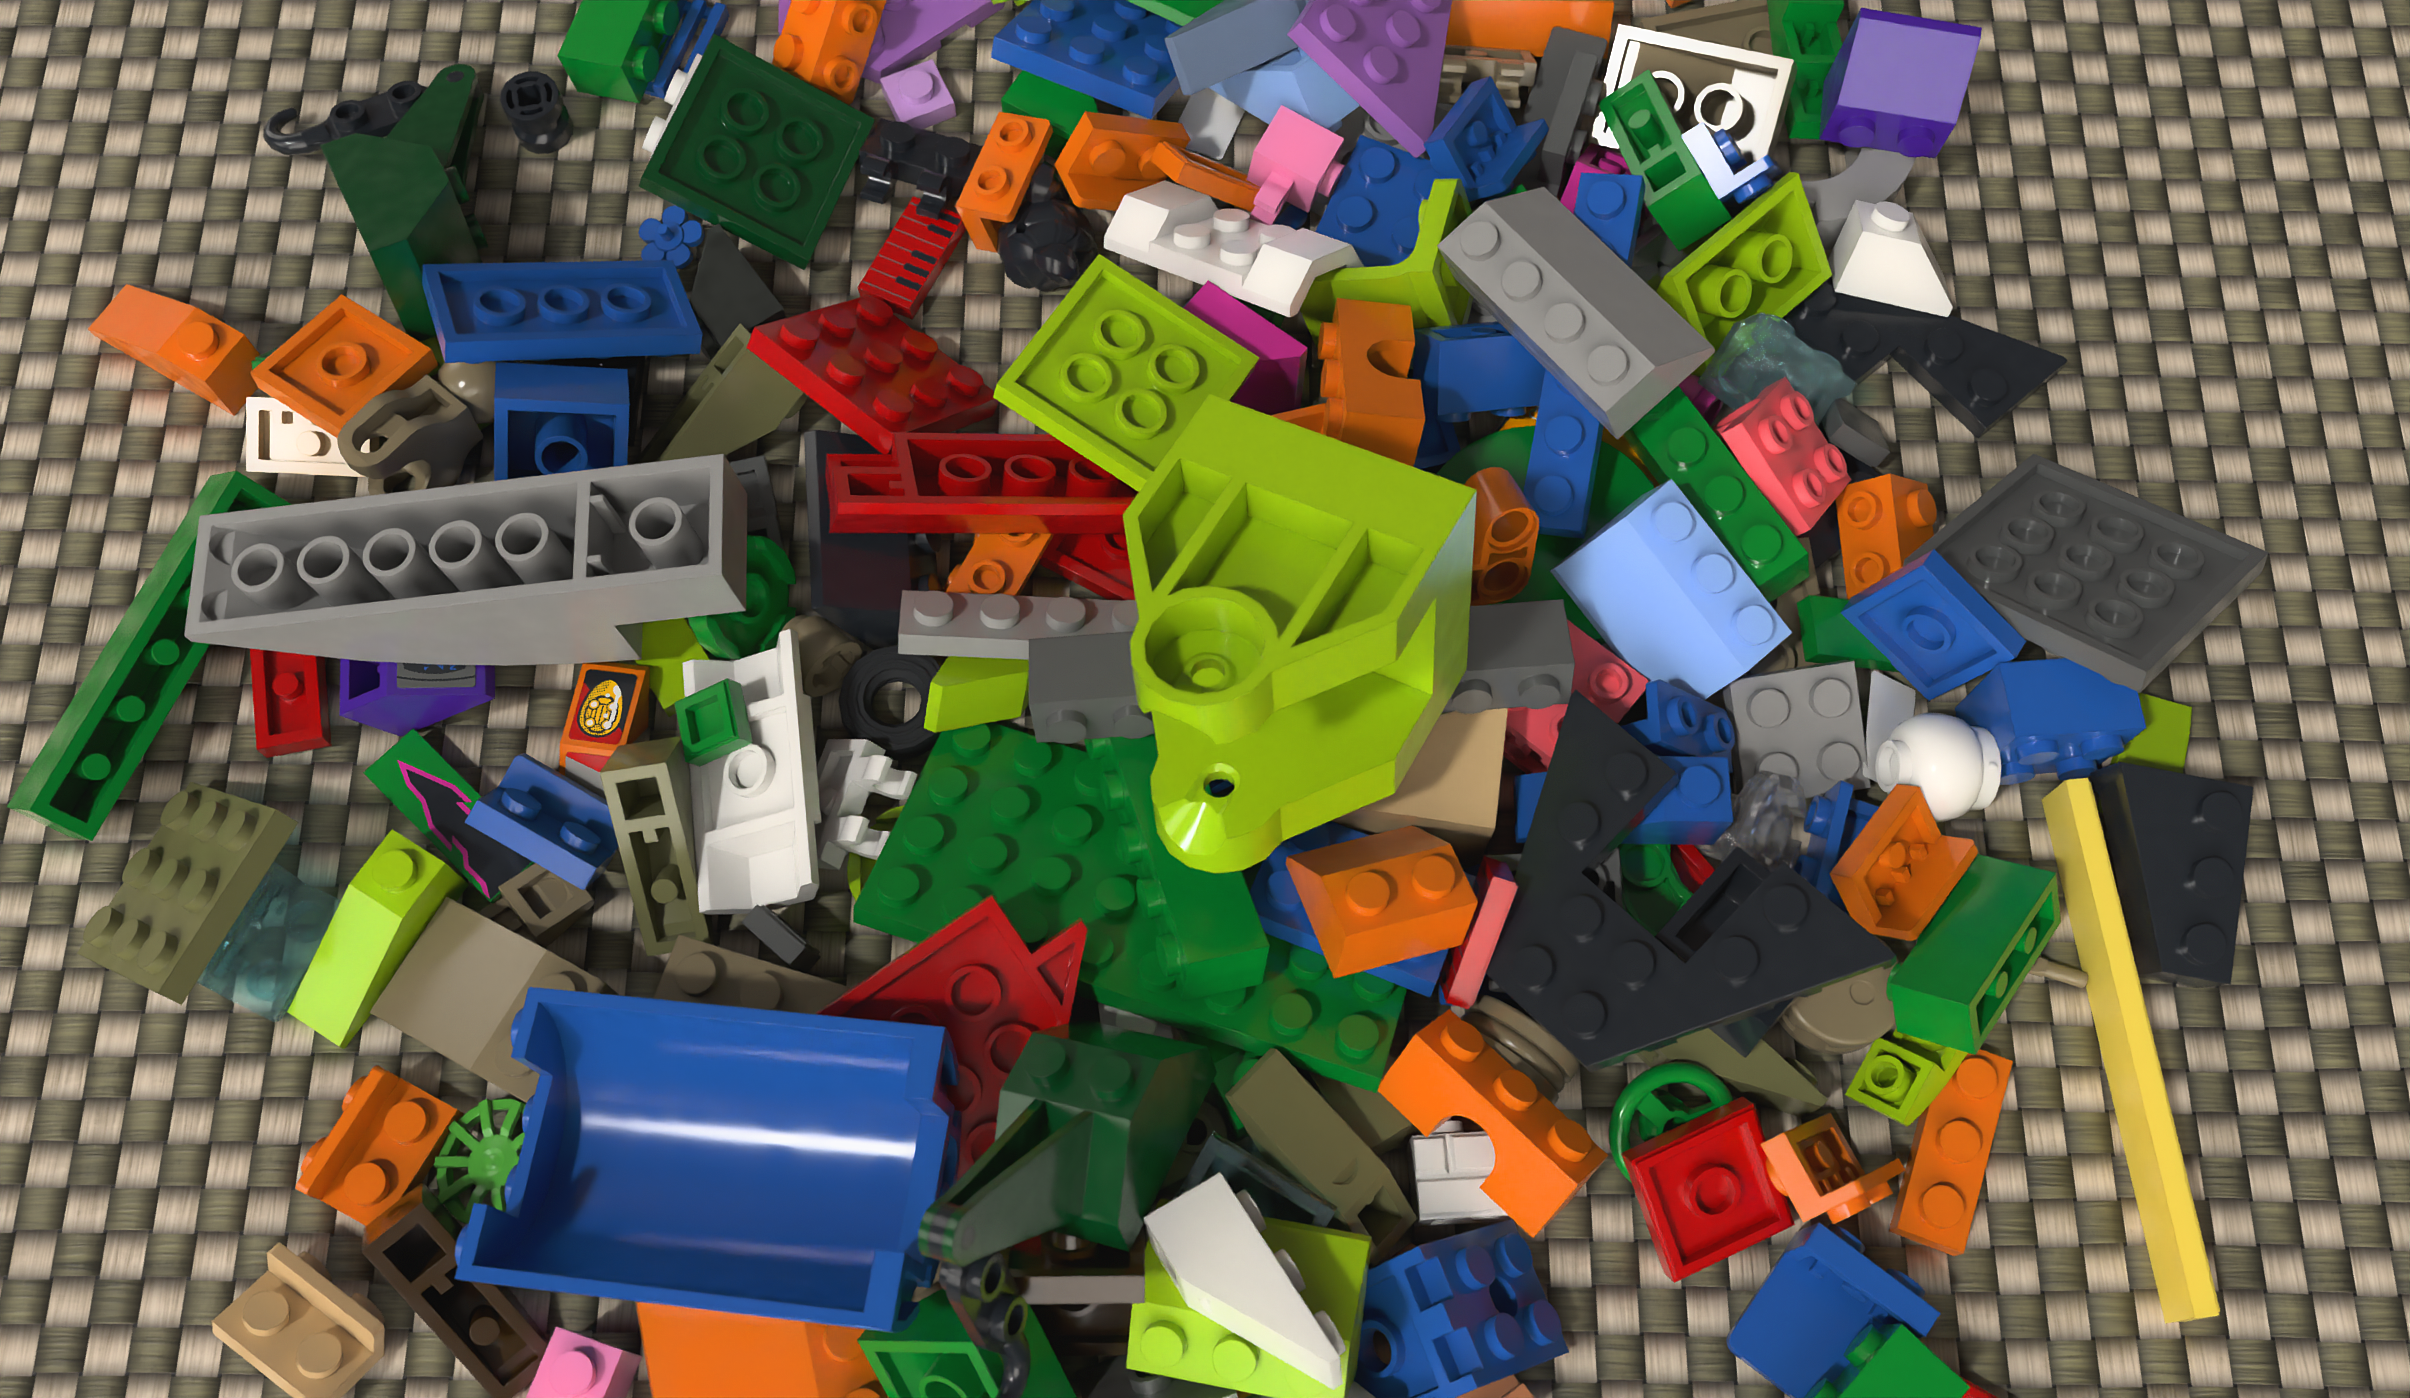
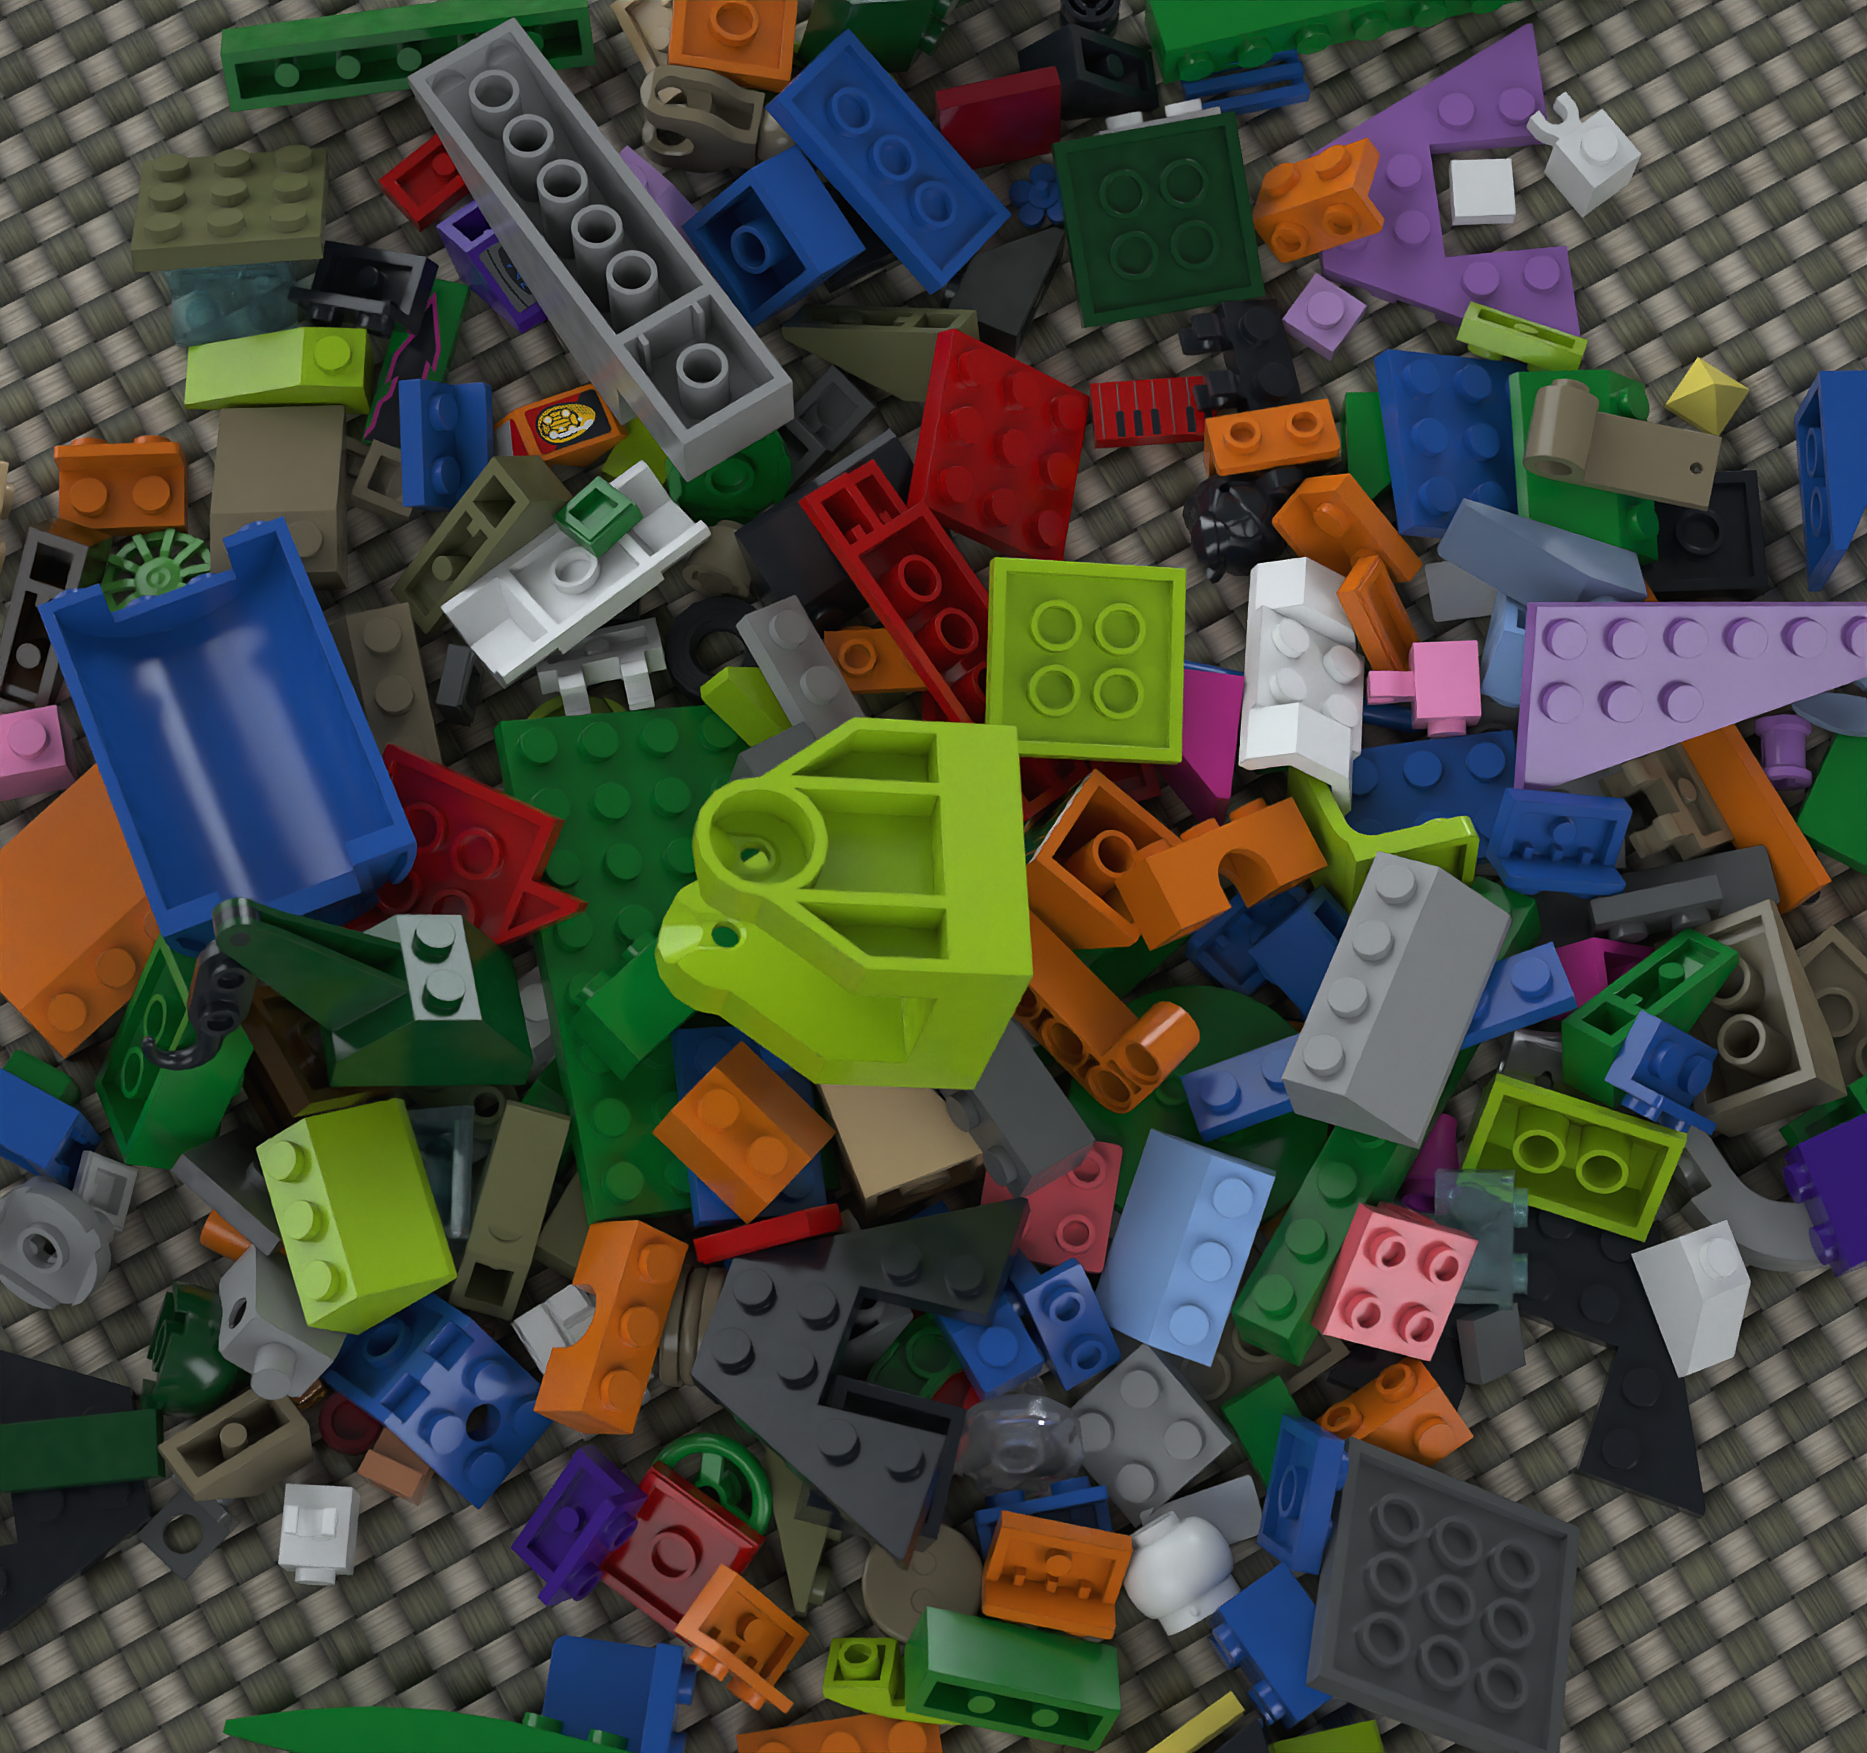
camera: 60 degrees right, 5 degrees up
white slope [1143,1172,1346,1390] -> none
none -> black bracket [287,240,439,339]
none -> dark purple bracket [510,1444,648,1607]
none -> dark red tile [935,66,1061,170]
none -> black slope [1017,23,1160,121]

